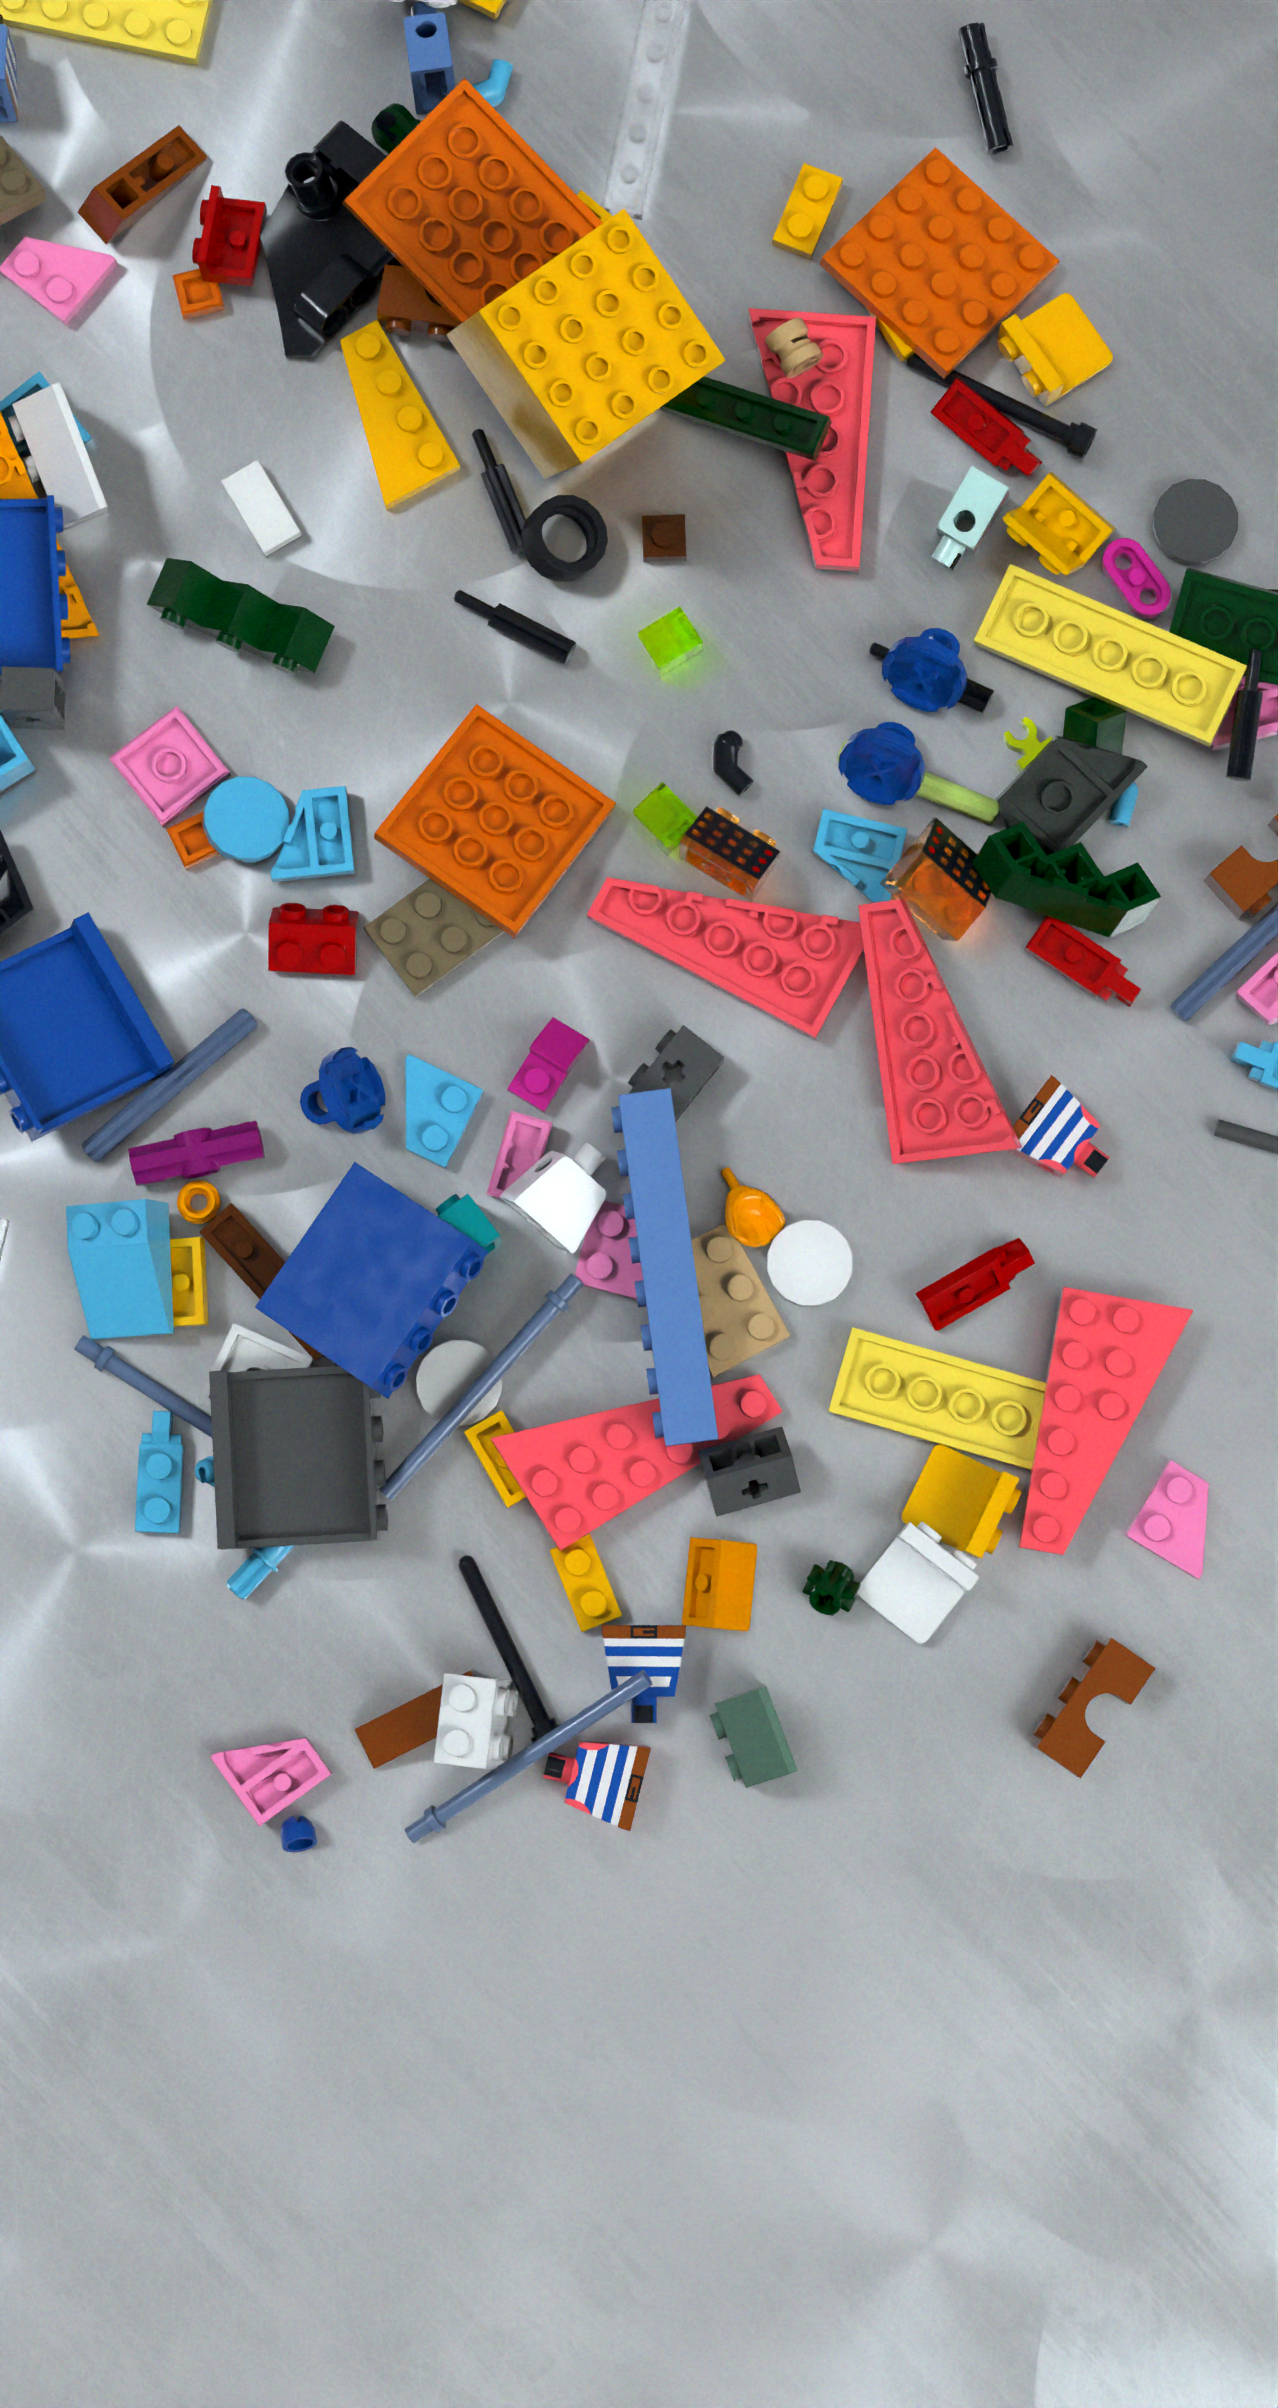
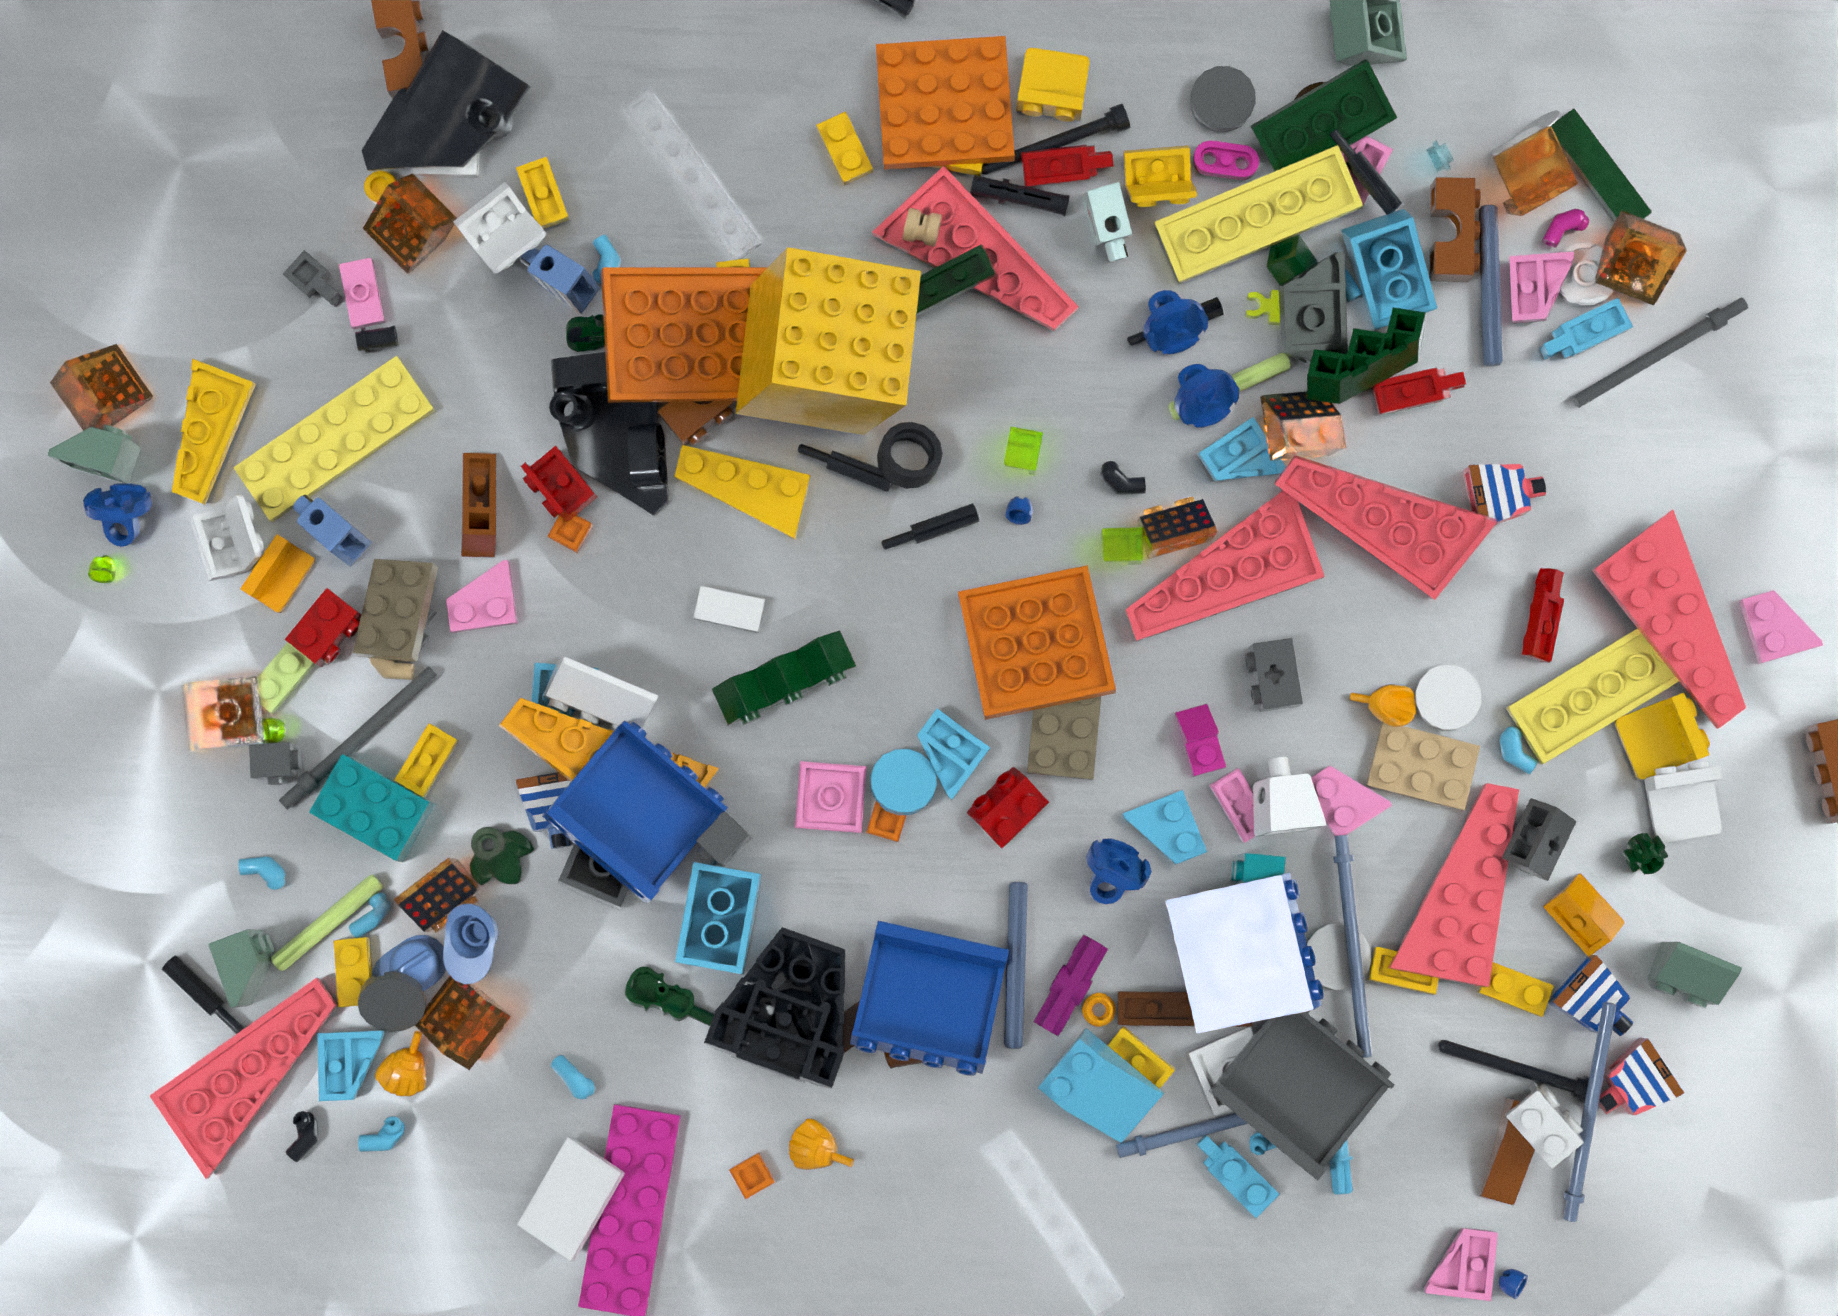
camera: 45 degrees left, 0 degrees up
medium blue brick [611,1088,718,1447] -> none
reddish brown plate [642,514,686,562] -> none
none -> black pin [970,174,1070,216]
none -> blue hinge [1005,496,1033,525]
none -> medium azure slope [1341,209,1437,330]
none -> medium azure arm [1499,726,1538,775]

